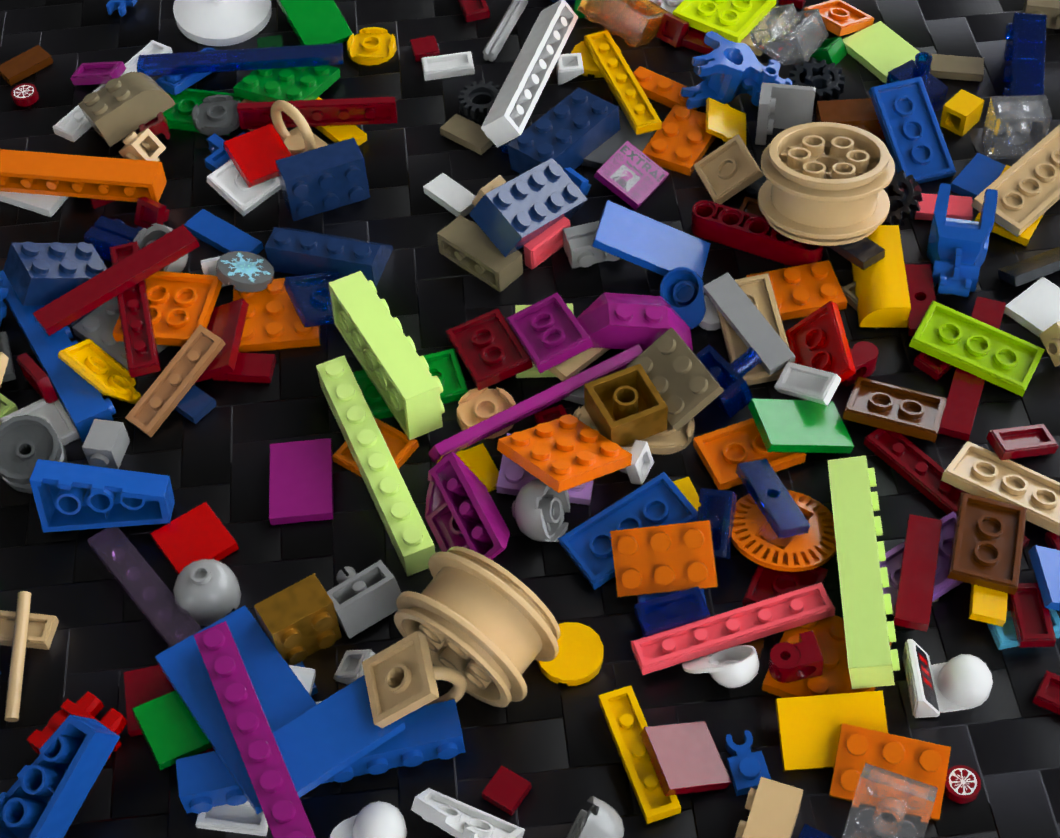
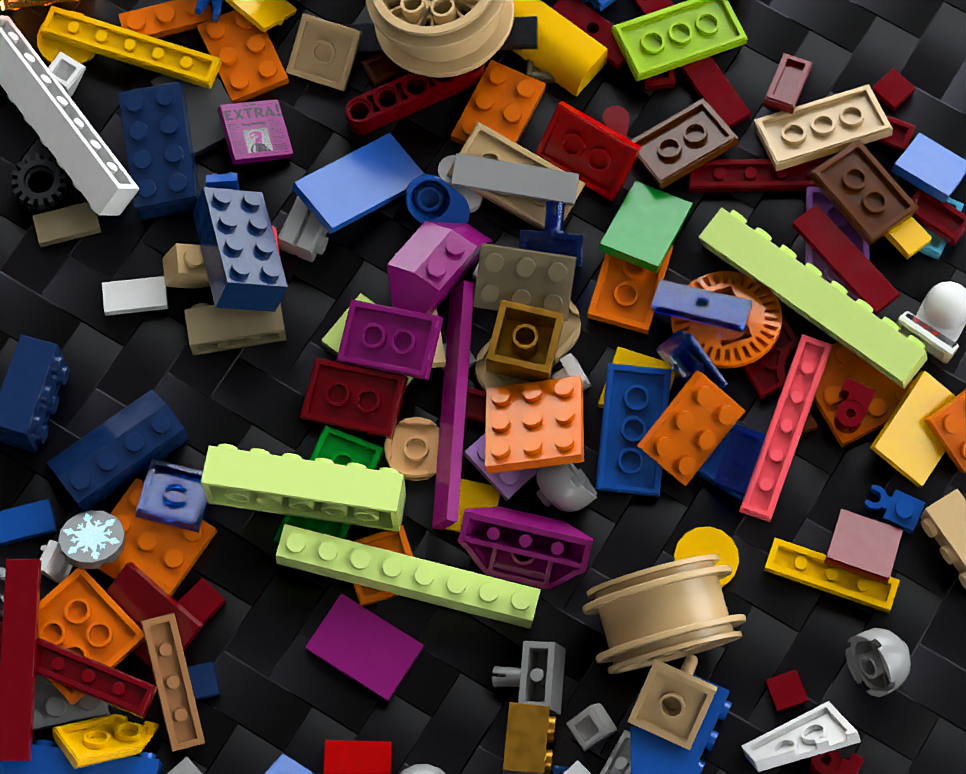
camera: 55 degrees left, 20 degrees up
white cap [682,645,759,688] -> none
white tile [774,361,842,406] -> none

